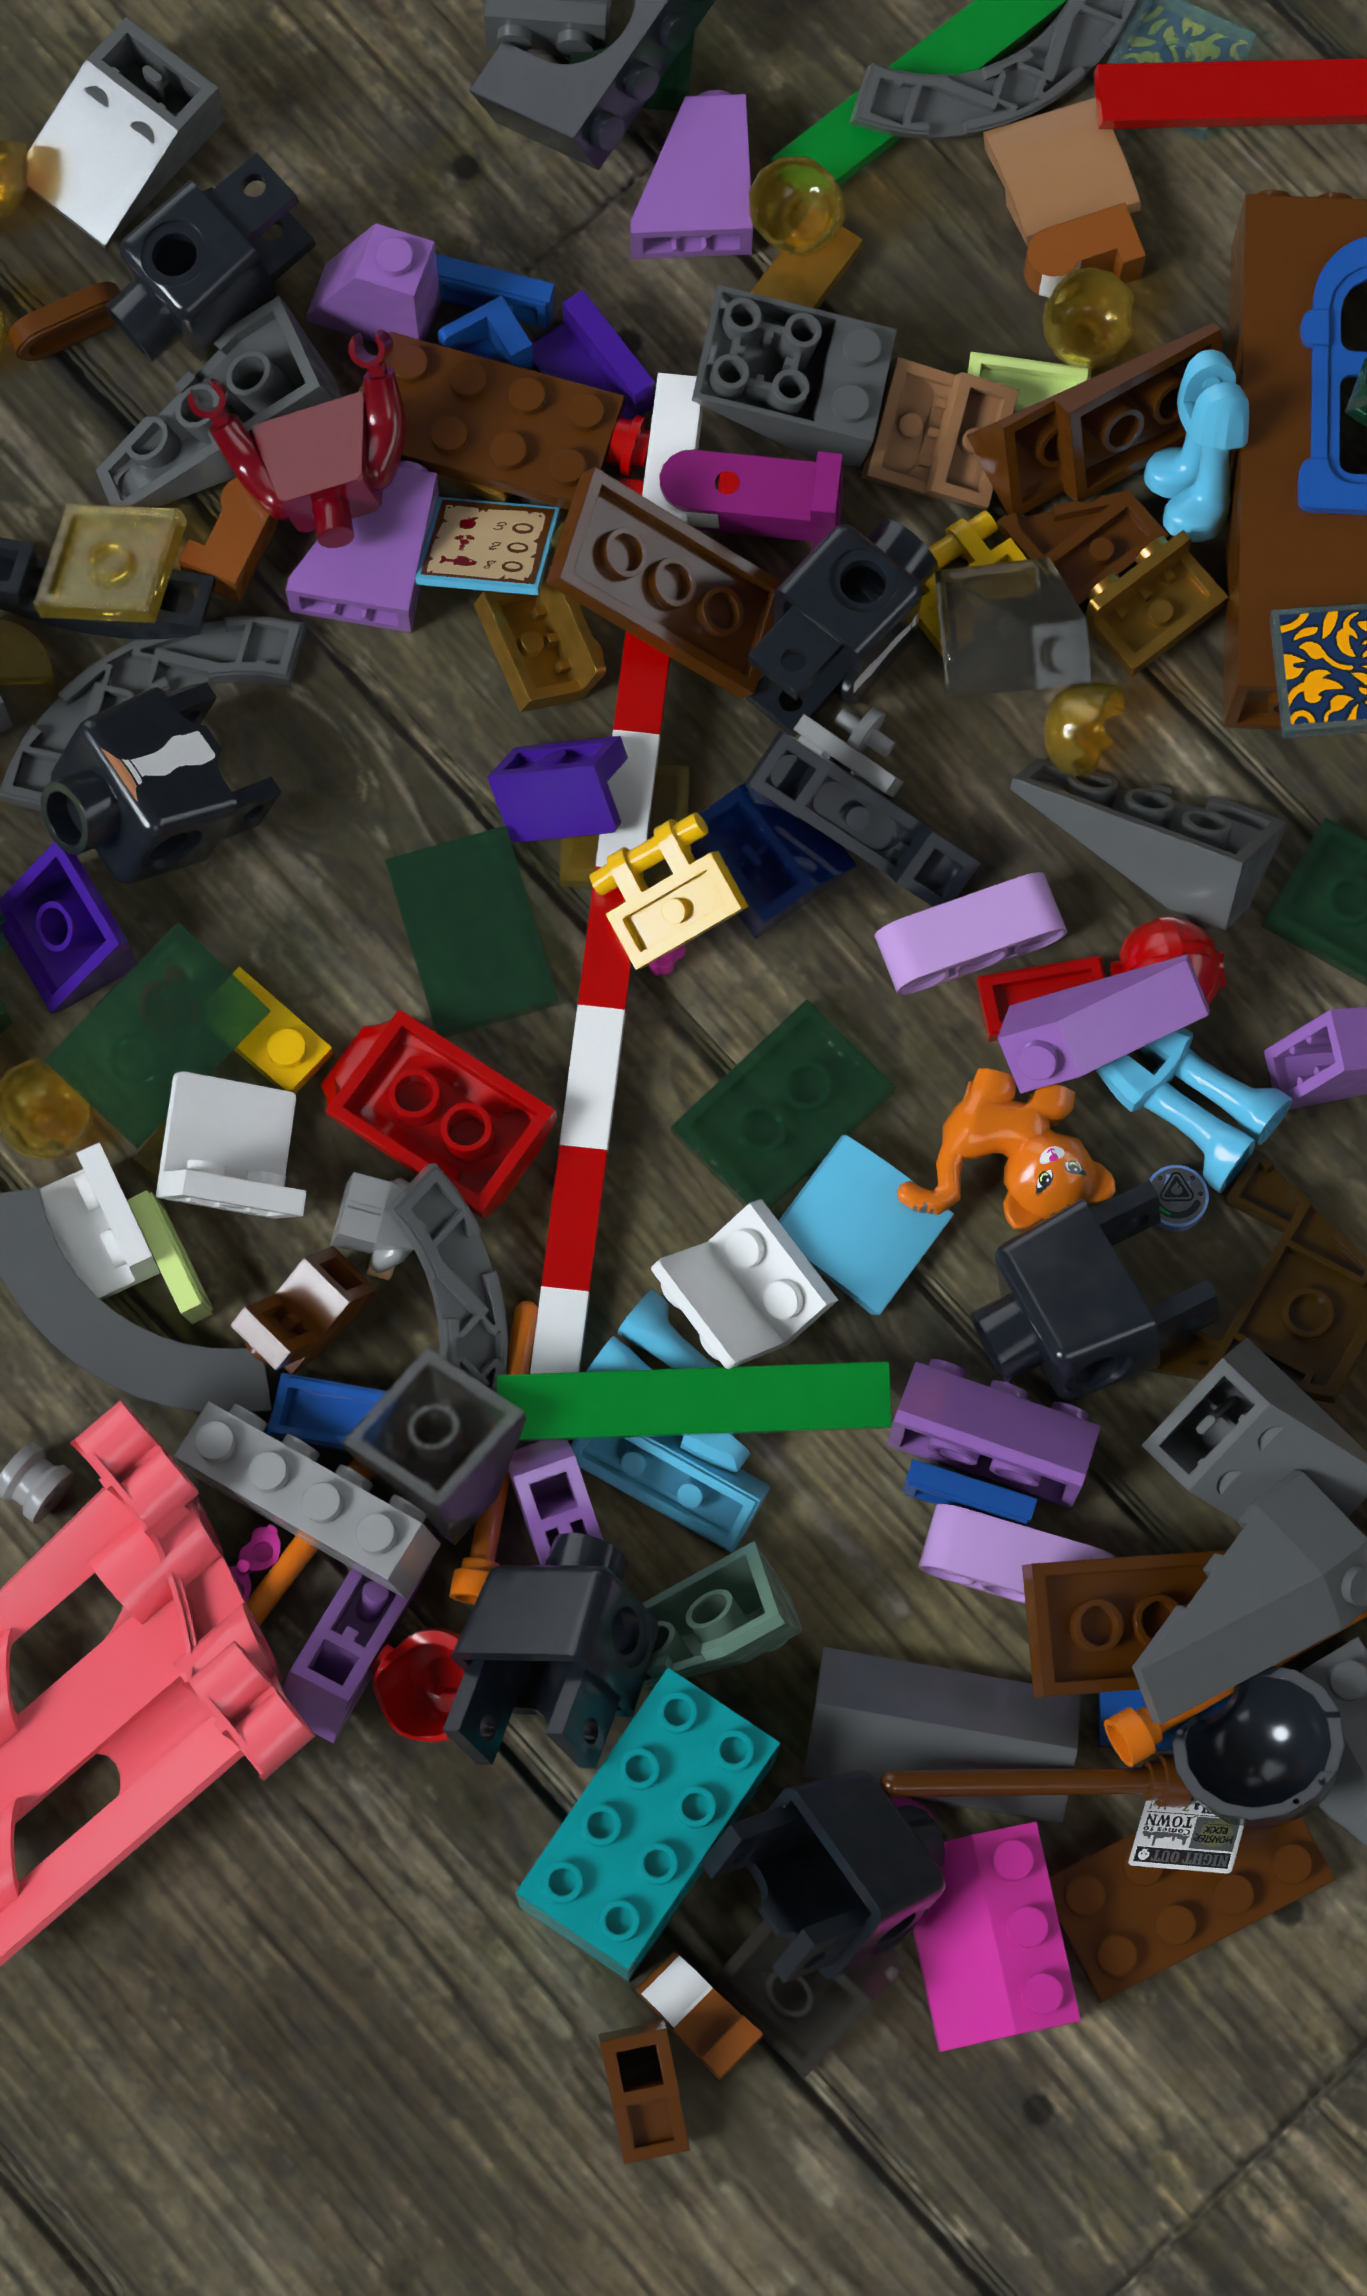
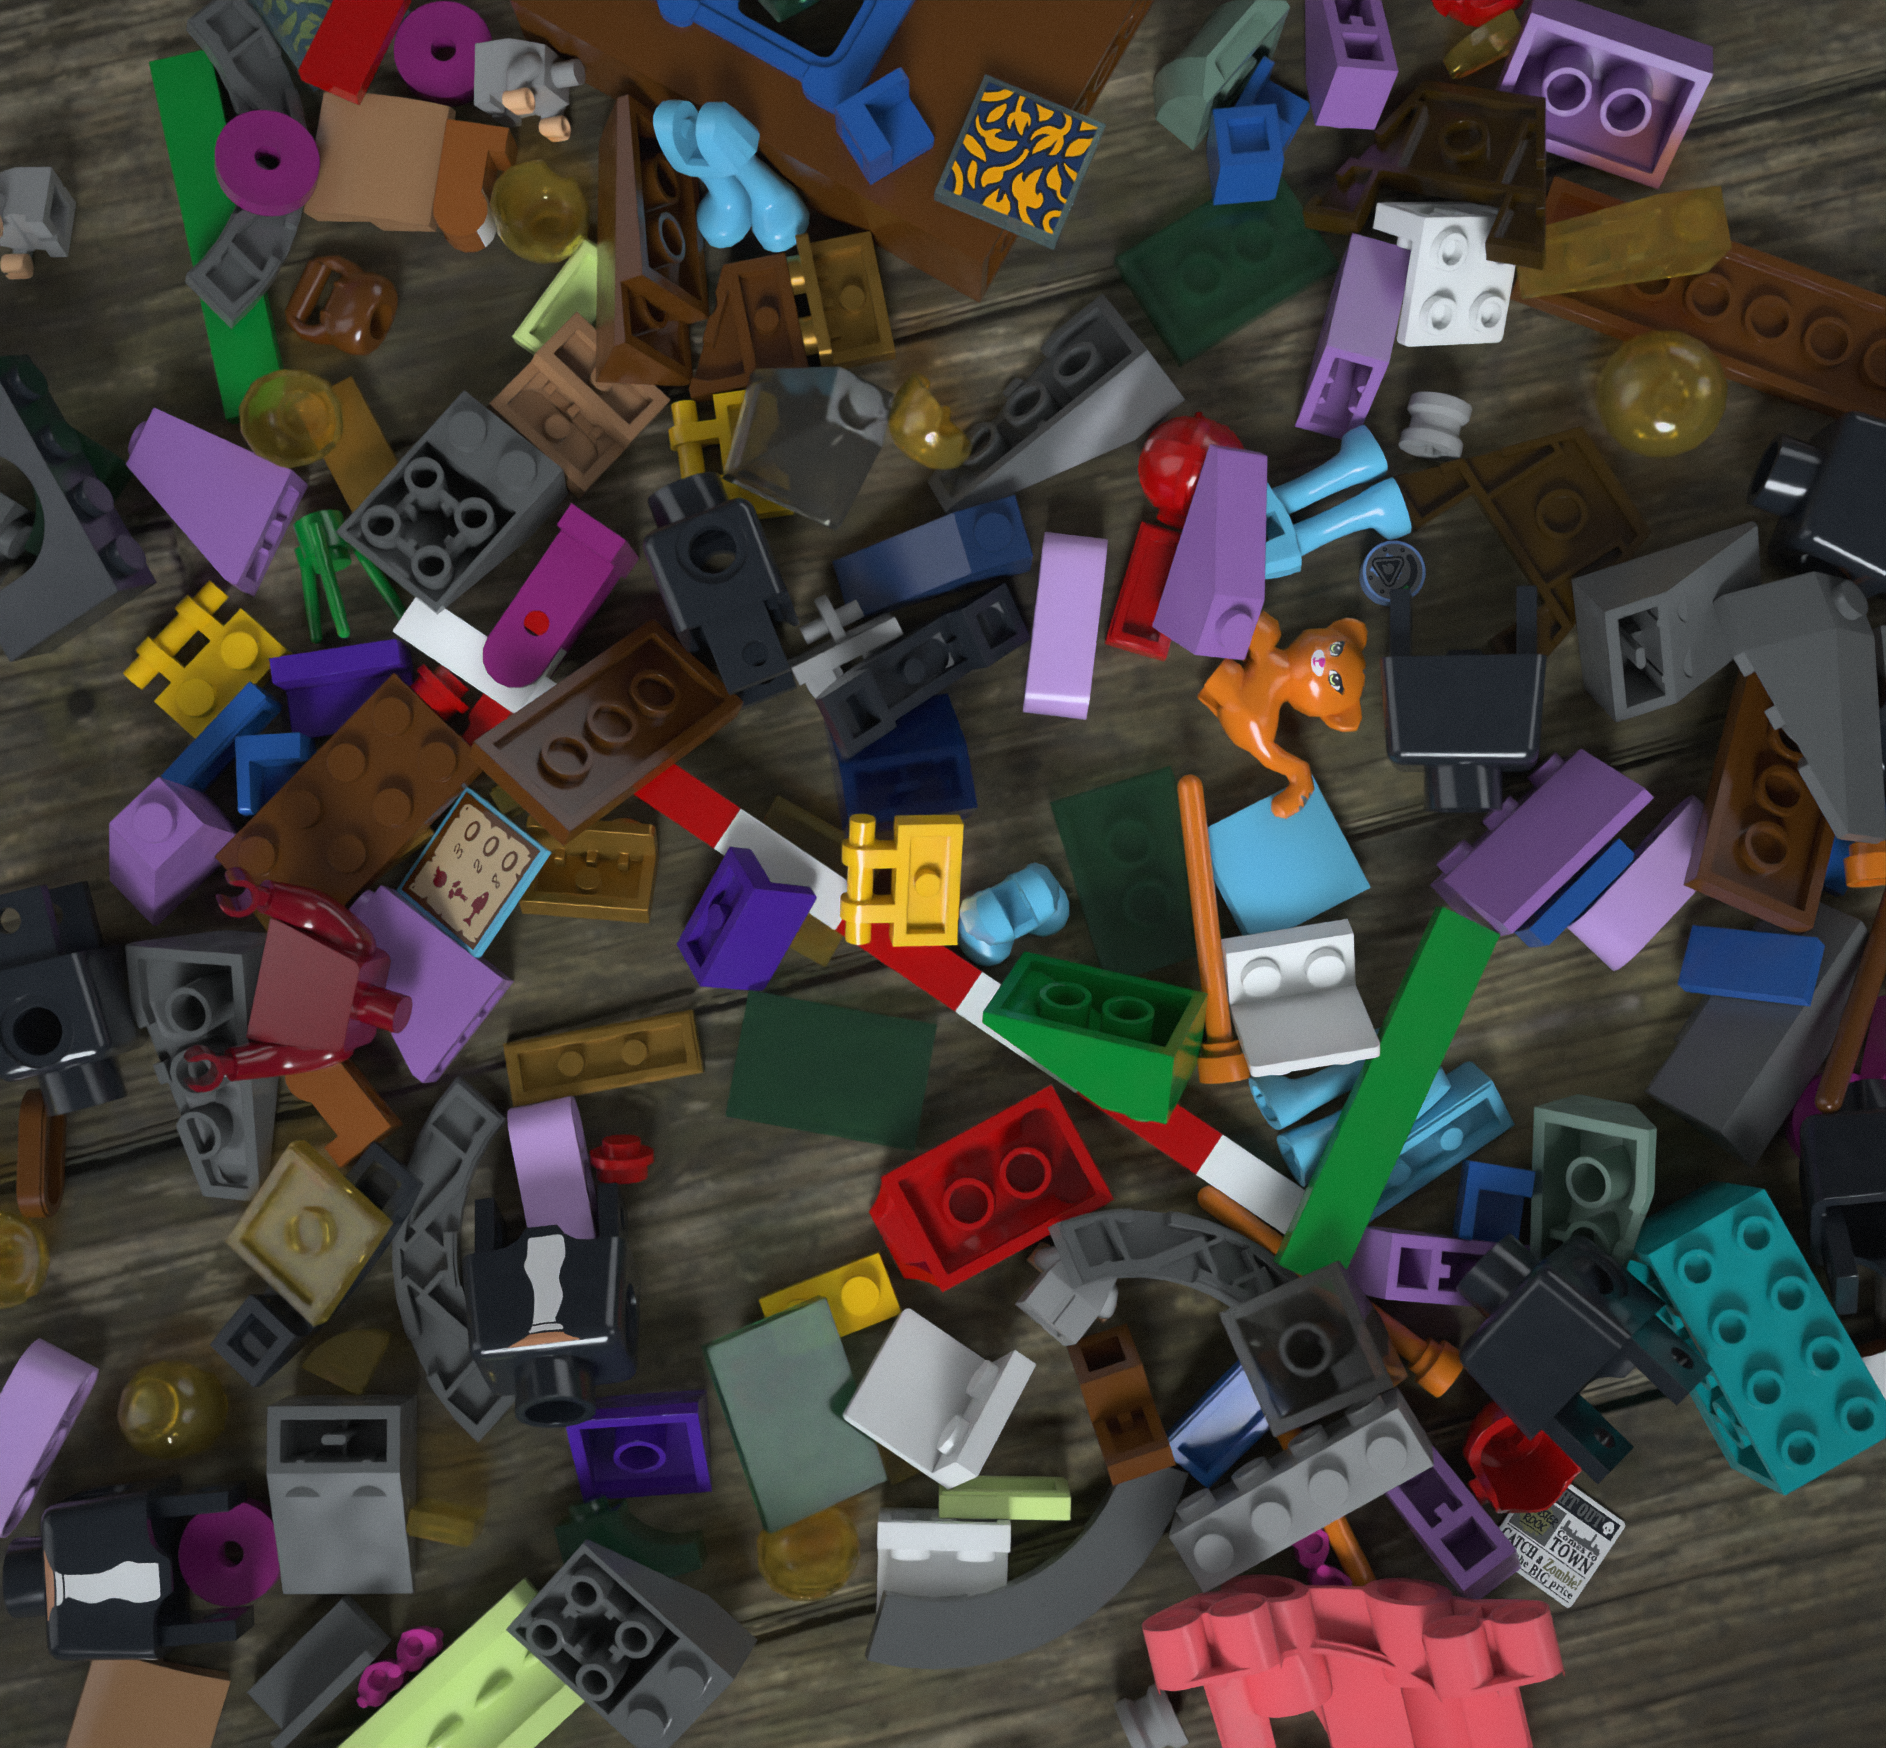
camera: 65 degrees left, 10 degrees up
none -> yellow plate [123,580,293,739]
none -> magenta piece [214,110,320,216]
none -> reddish brown piece [284,255,398,356]
none -> green plant [293,509,406,644]
none -> magenta piece [394,1,494,107]
none -> light grey piece [474,38,585,142]
none -> pearl gold tile [503,1010,705,1107]
none -> lavender beam [507,1096,599,1239]
none -> red plate [589,1134,654,1184]
none -> dark blue slope [832,495,1033,623]
none -> blue panel [834,67,934,185]
none -> medium azure piece [957,863,1069,967]
none -> green slope [982,951,1208,1124]
none -> orange piece [1177,774,1250,1084]
none -> light grey wheel [1398,392,1472,462]
none -> blue panel [1452,1160,1535,1242]
none -> sticker [1499,1484,1625,1608]
none -> blue tile [1678,925,1825,1007]

